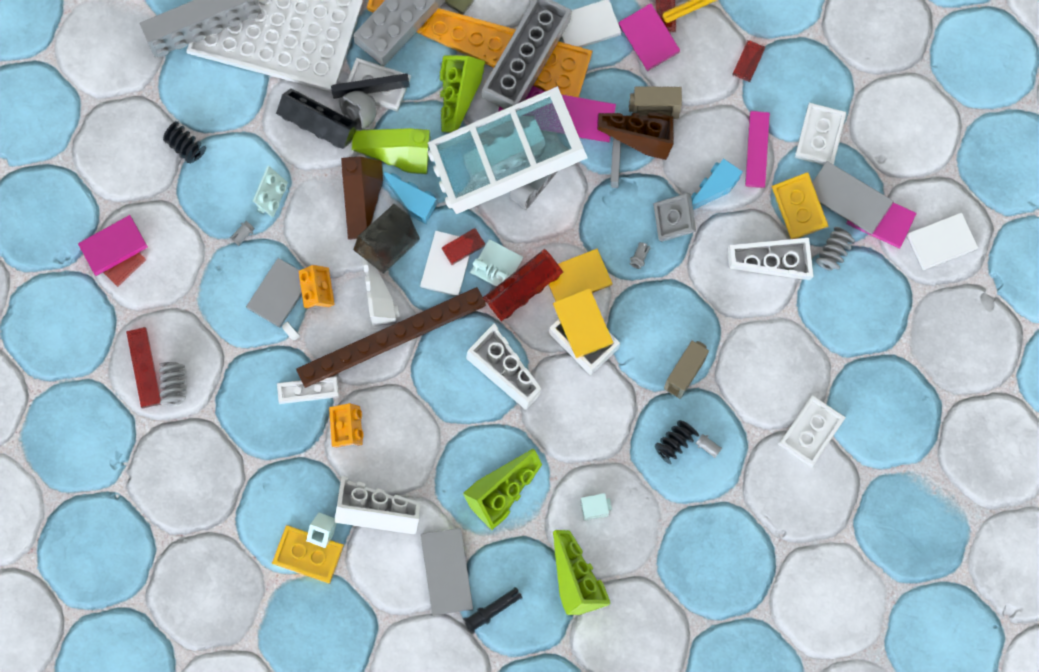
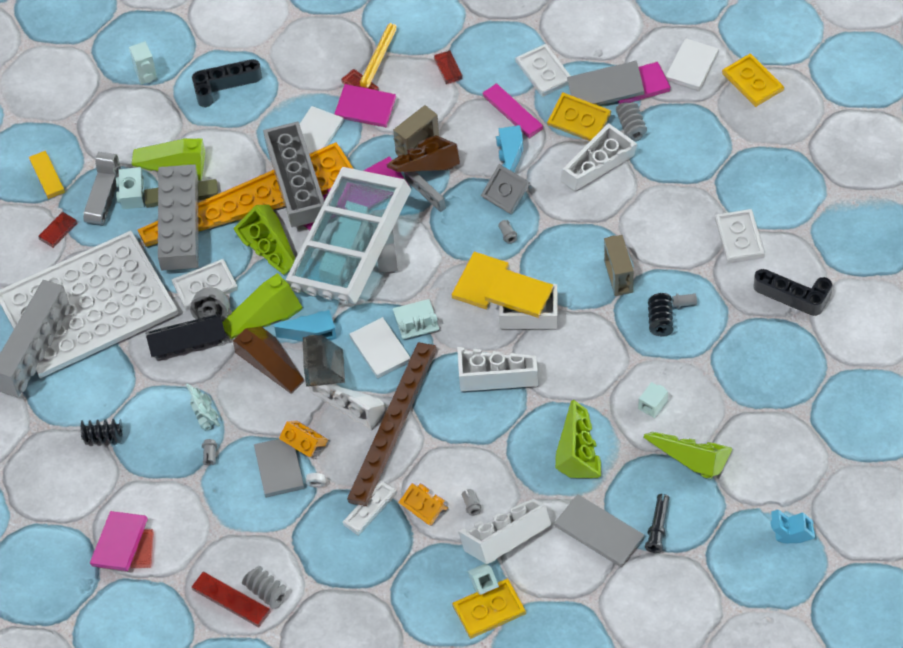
camera: 40 degrees left, 20 degrees down
black tile [331,73,410,99] -> none
clear red tile [441,228,485,265] -> none
clear red brick [483,249,564,321] -> none
none -> light grey pin [461,489,481,516]
none -> yellow tile [722,53,784,107]
none -> black beam [753,269,832,316]

